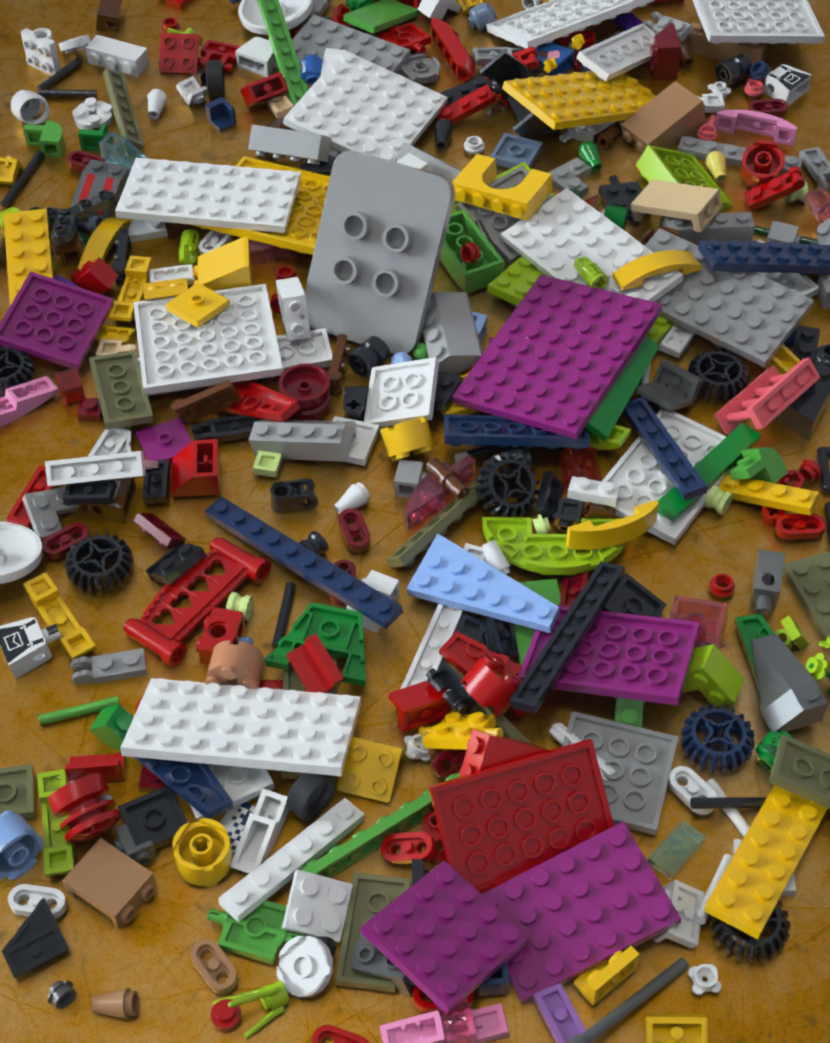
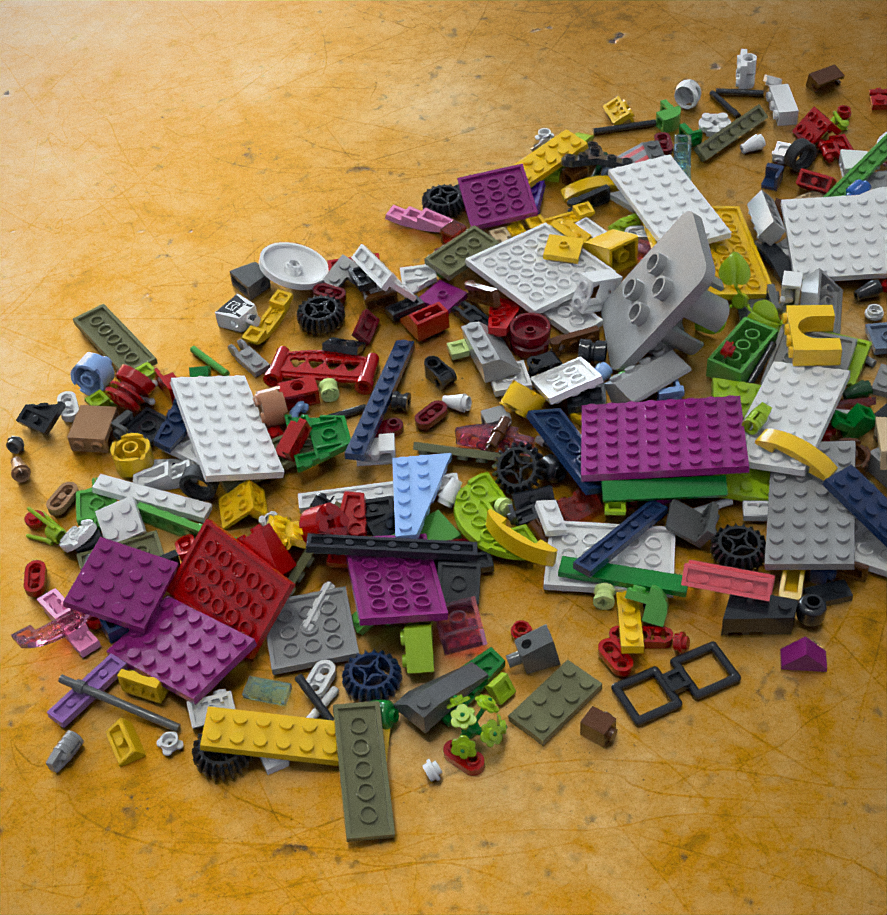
camera: 65 degrees right, 5 degrees down
red slope [69,257,118,294] -> none
red panel [389,681,450,733] -> none

